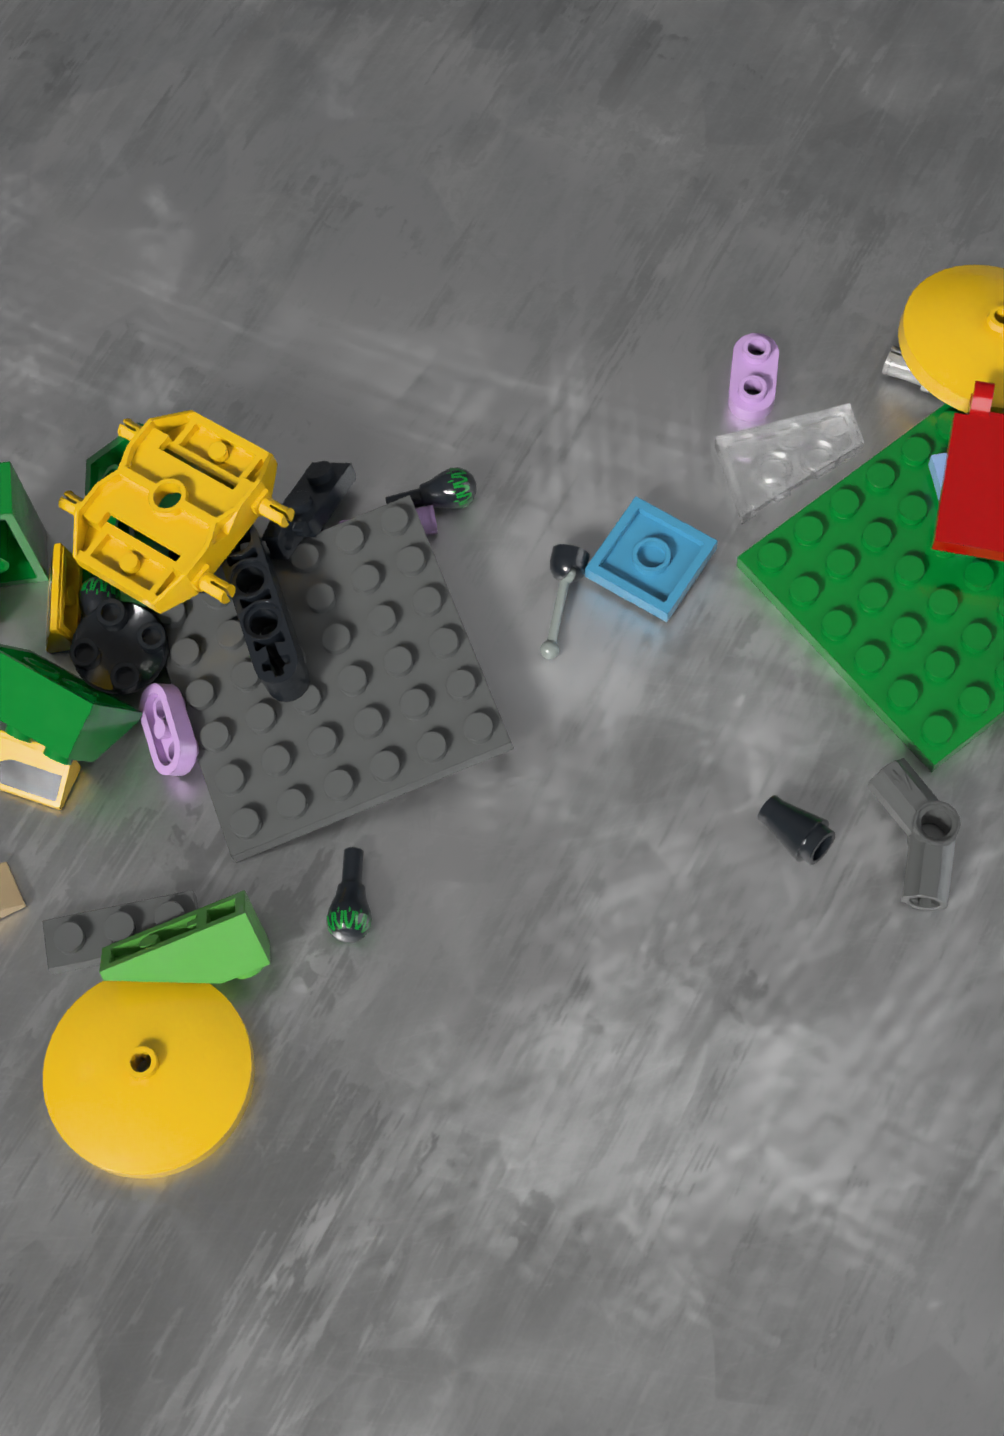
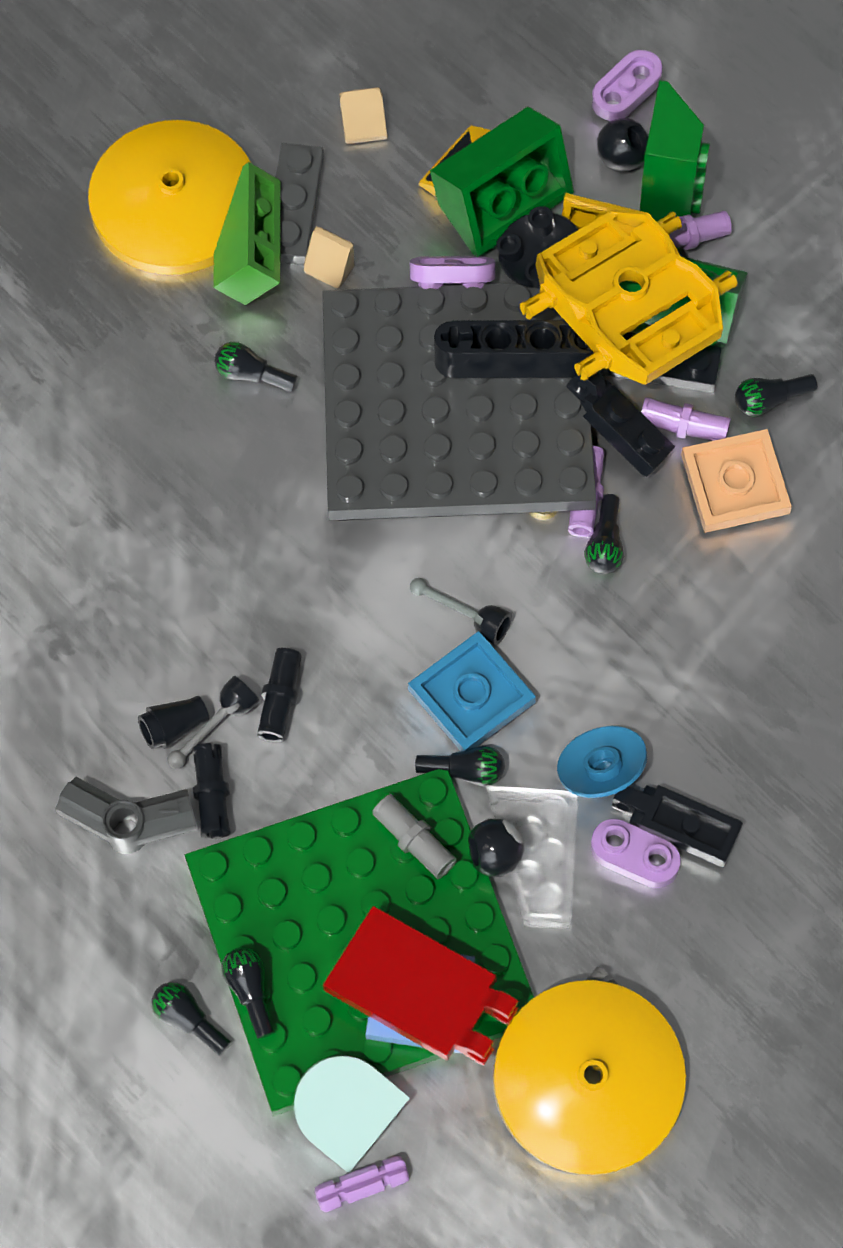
camera: 105 degrees right, 0 degrees up
none -> hinge [168,676,260,769]
none -> black pin [192,743,230,839]
none -> black pin [257,648,302,743]
none -> tan slope [304,226,355,288]
none -> light grey pin [372,794,457,879]
none -> black piece [415,746,505,786]
none -> black piece [468,818,525,877]
none -> dark azure dish [557,726,648,798]
none -> black hinge [611,785,743,868]
none -> lavender pin [641,397,731,441]
none -> lavender pin [669,211,732,250]
none -> light nougat plate [681,429,792,533]
none -> black piece [735,374,817,417]

